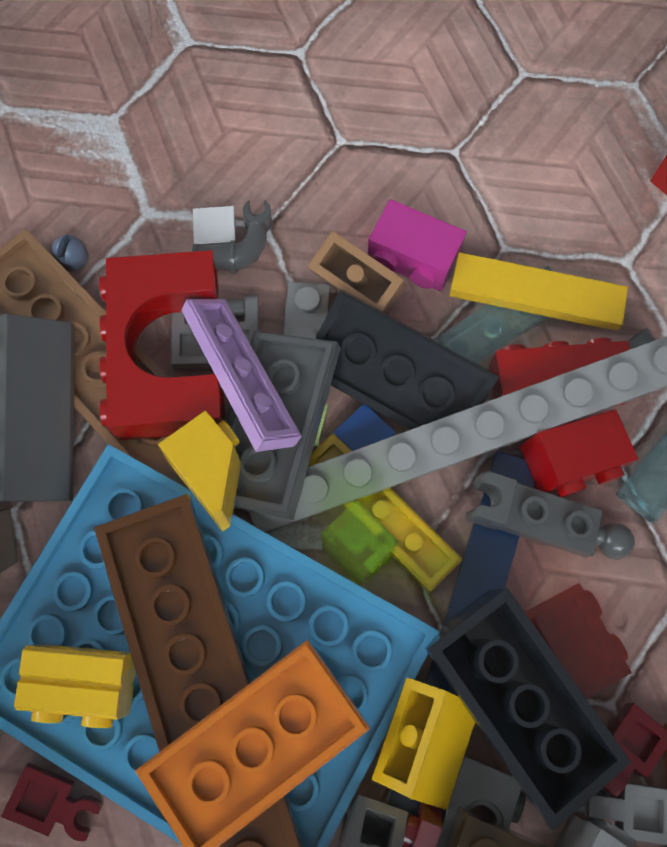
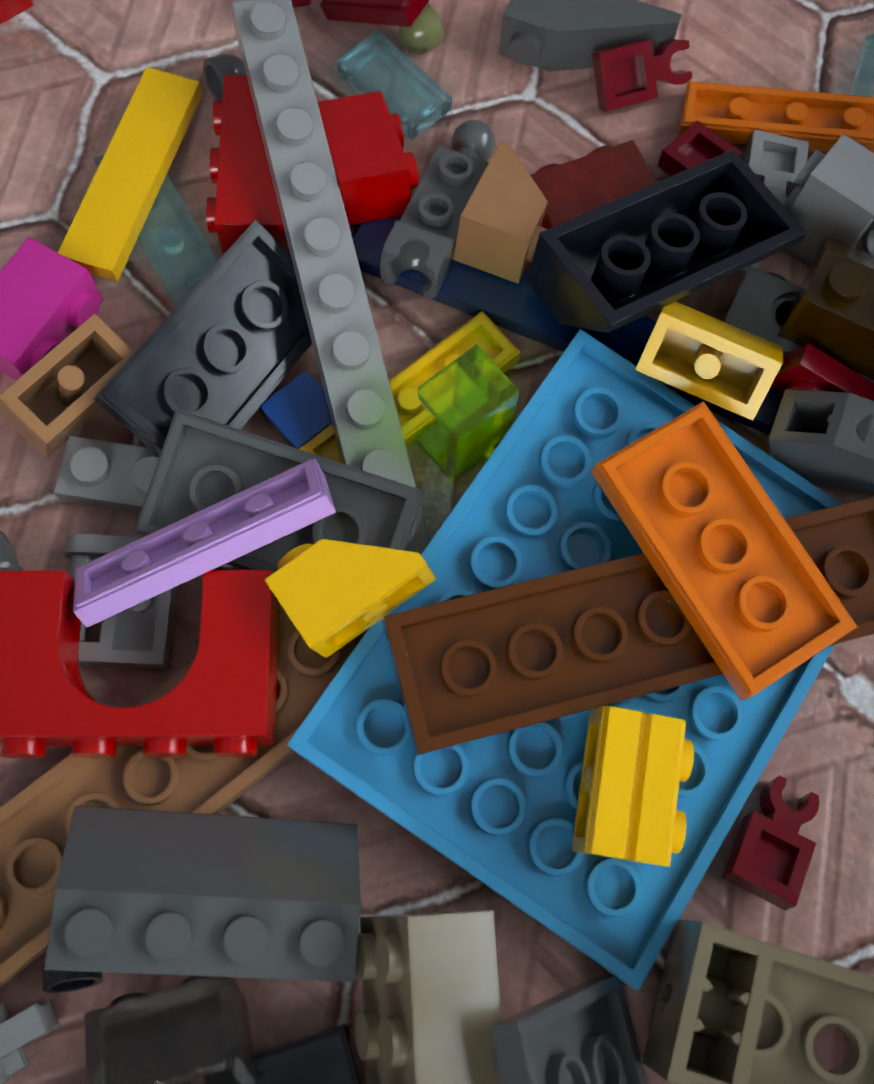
camera: 90 degrees left, 0 degrees up
none -> medium nougat slope [453,142,548,284]

